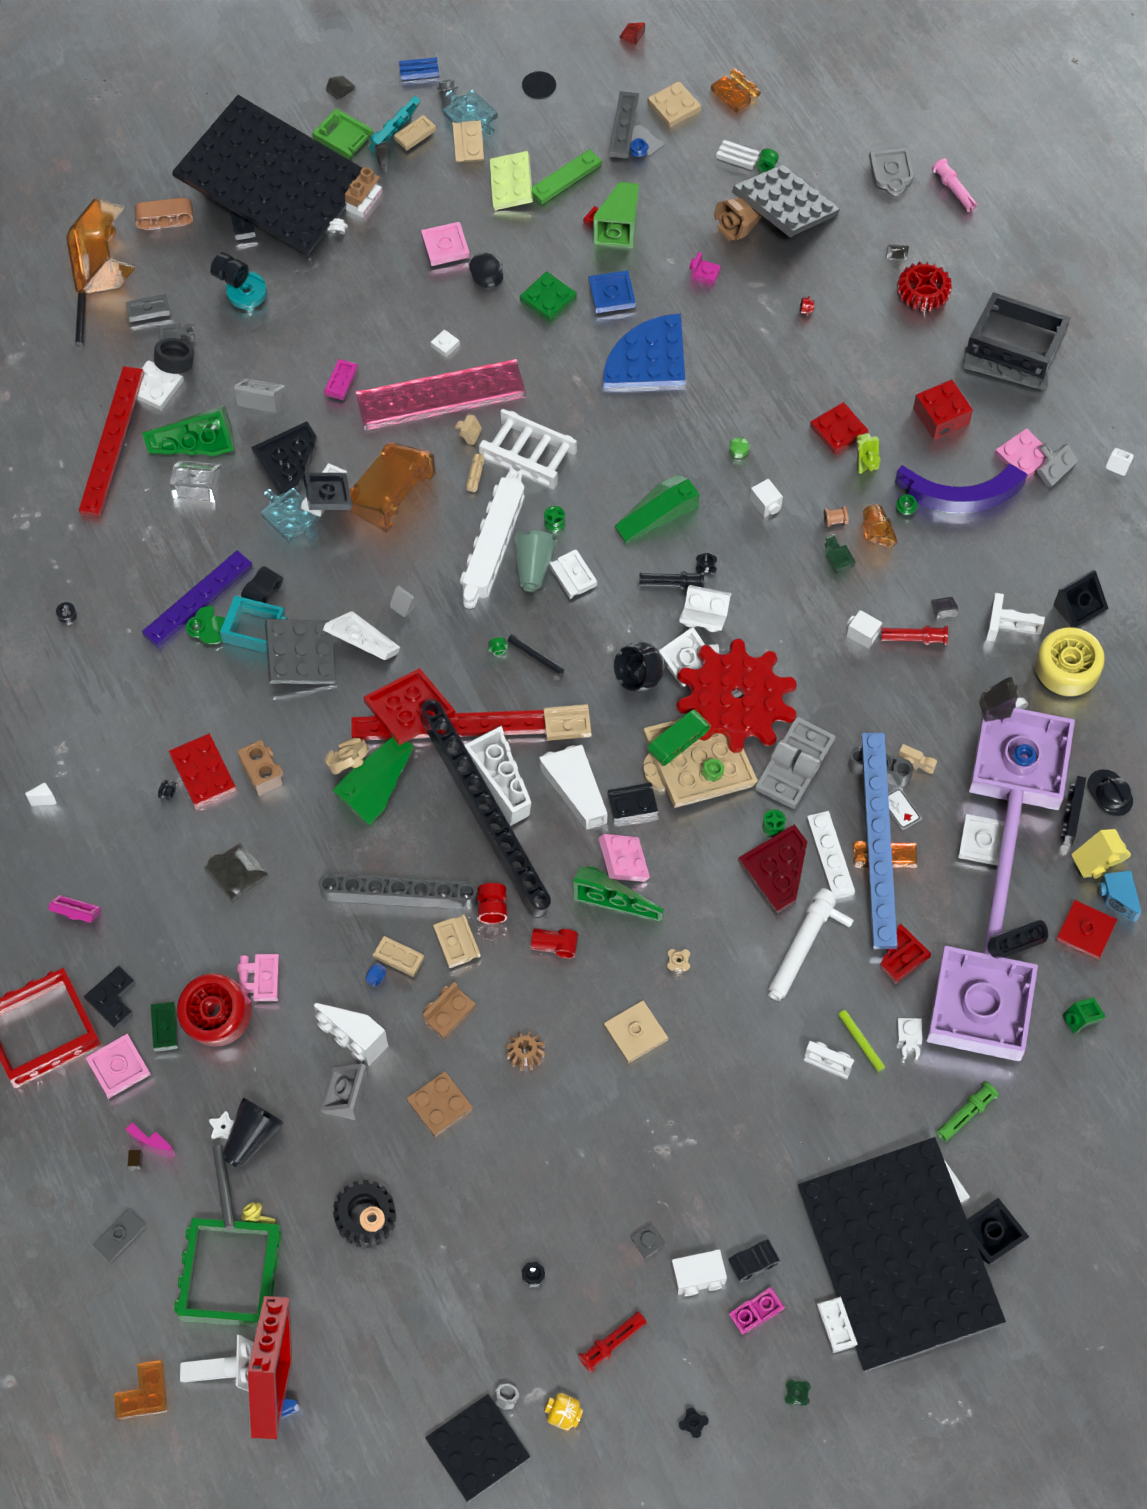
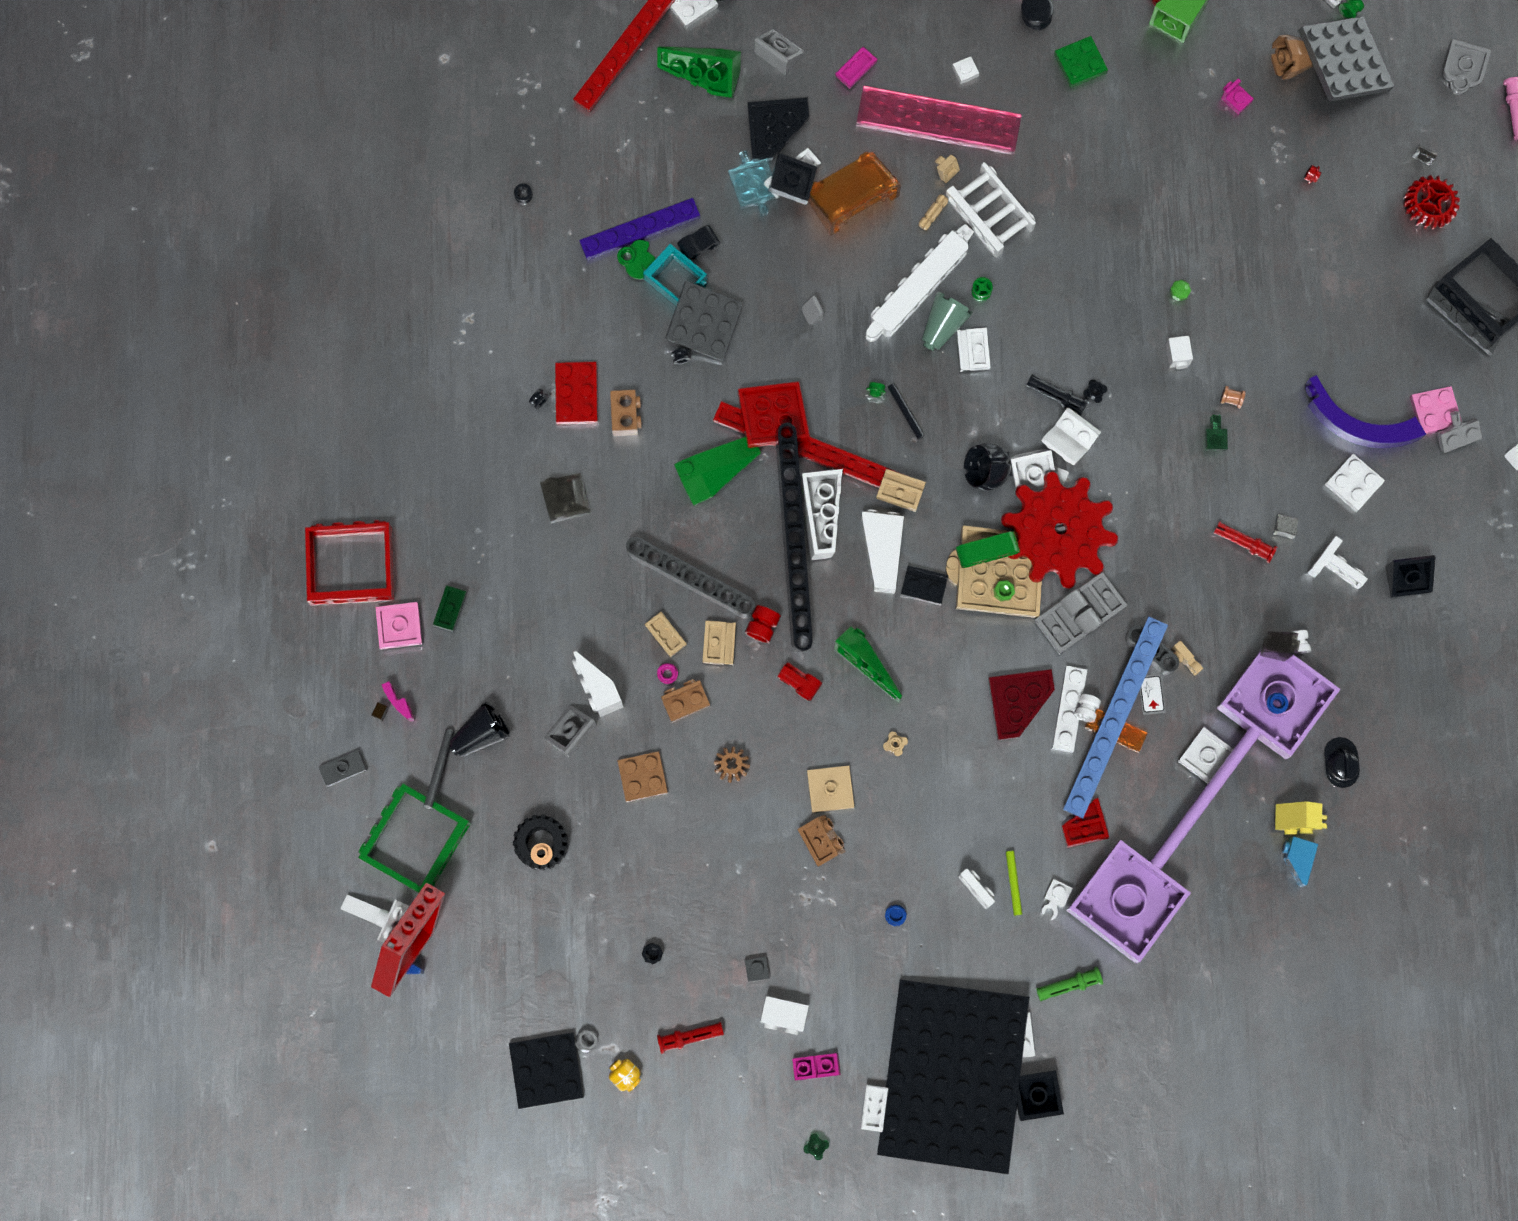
camera: 25 degrees right, 15 degrees up
white slope [25,783,57,806] -> none
dark pink plate [48,895,101,923] -> none
black plate [83,966,136,1030] -> none
clear orange plate [114,1360,168,1421] -> none
clear slope [169,460,222,502] -> none
red wheel [177,973,252,1047] -> none
white plate [209,1111,234,1140] -> none
bright pink plate [237,954,279,1001] -> none
light yellow plate [241,1202,275,1224] -> none
white wing [323,611,400,660] -> none
tan plate [324,738,369,774] -> none
blue tile [366,963,387,987] -> none
blue plate [588,270,636,313] -> none
bright pink plate [599,834,650,882] -> none
blue plate [603,313,686,388] -> none
green wedge [615,475,700,543] -> none
black plate [679,1408,709,1438] -> none
black axle [728,1239,781,1283] -> none
green wheel [762,809,786,837] -> none
white cylinder [768,888,854,1001] -> none
red plate [810,402,869,454] -> none
white brick [846,610,882,649] -> none
lime hips [857,433,881,474] -> none
clear orange piece [863,504,898,548] -> none
green plate [896,494,917,515] -> none
red brick [913,379,973,439] -> none
black plate [987,920,1048,959] -> none
light yellow wheel [1035,627,1105,697] -> none
red plate [1056,900,1117,960] -> none
black plate [1060,776,1086,847] -> none
green bracket [1063,997,1106,1034] -> none
none -> dark pink plate [657,663,678,684]
none -> black bush [671,348,691,365]
none -> medium nougat bracket [797,815,846,867]
none -> blue plate [885,905,907,926]
none -> white wheel [1074,694,1101,723]
none -> white plate [1325,454,1385,512]

